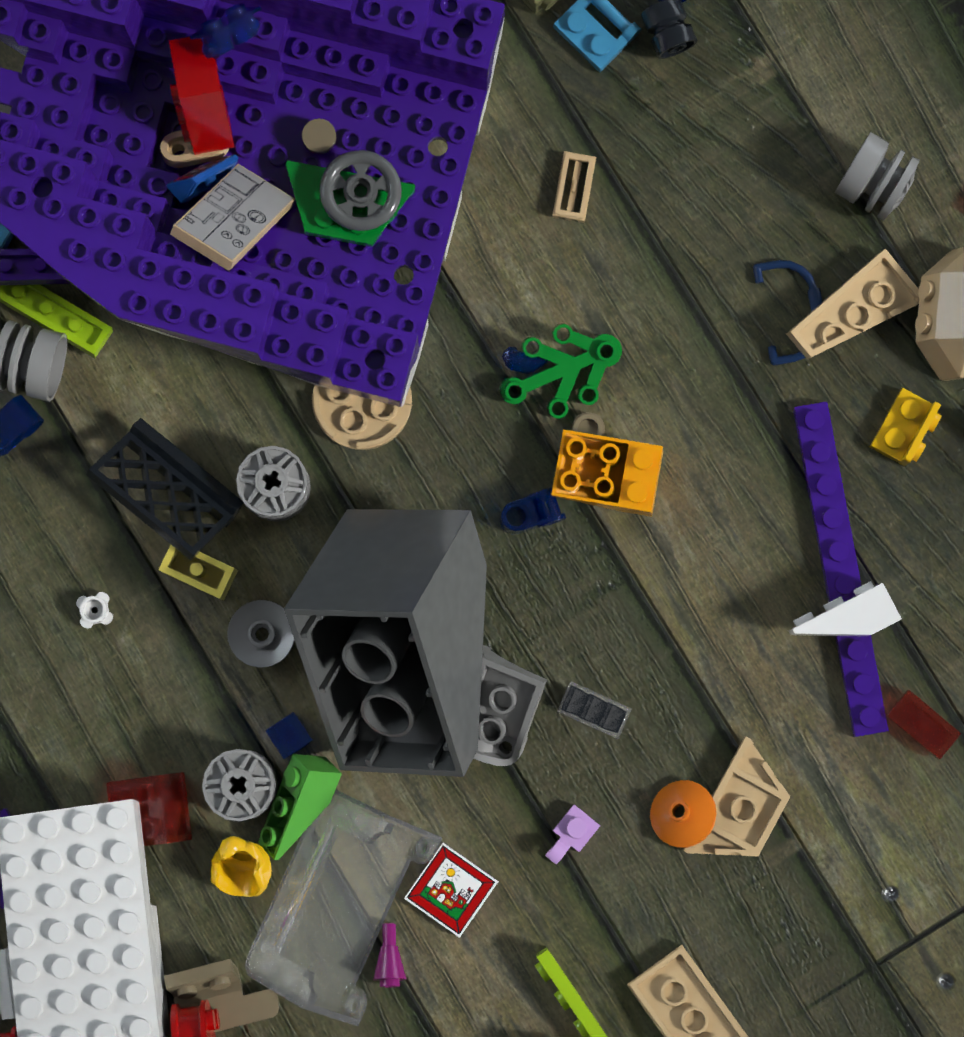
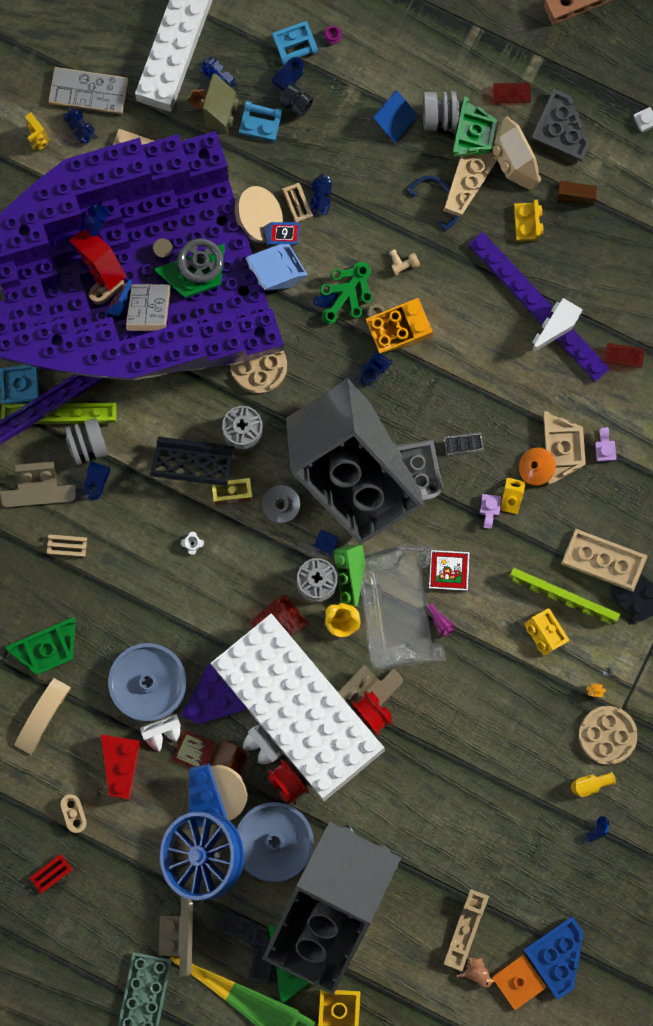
camera: 30 degrees left, 5 degrees down
none -> tan tile [235,186,283,243]
none -> medium blue slope [245,244,308,290]
none -> slope [263,222,300,245]
none -> clear blue hinge [310,174,332,215]
none -> blue piece [373,90,418,143]
none -> tan piece [389,250,420,275]
none -> green wing [451,96,497,157]
none -> yellow bracket [500,478,525,514]
none -> lavender plate [595,427,617,462]

